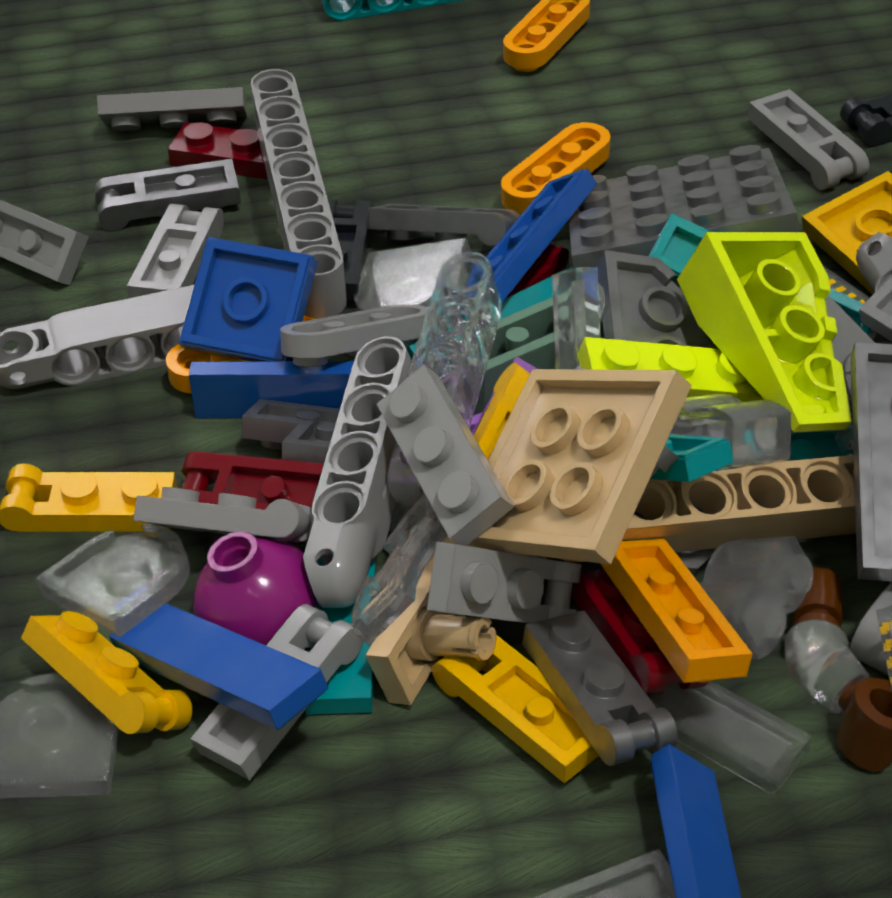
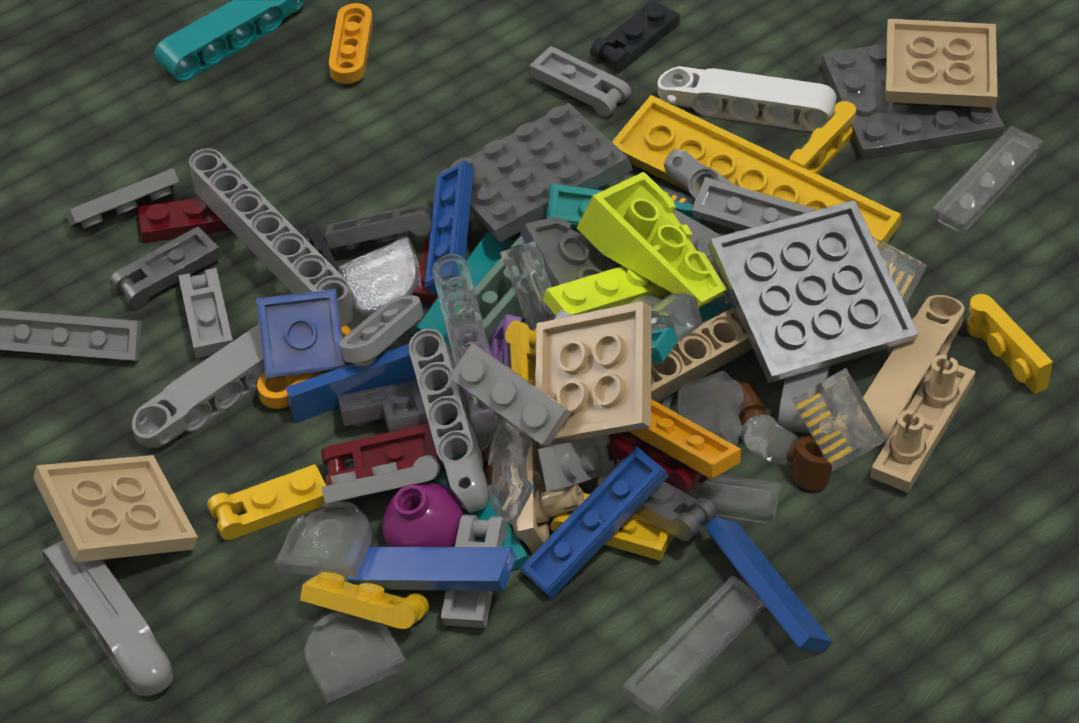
camera: 25 degrees left, 5 degrees up
light orange plate [501,122,610,215] -> none
none -> blue tile [519,446,669,599]

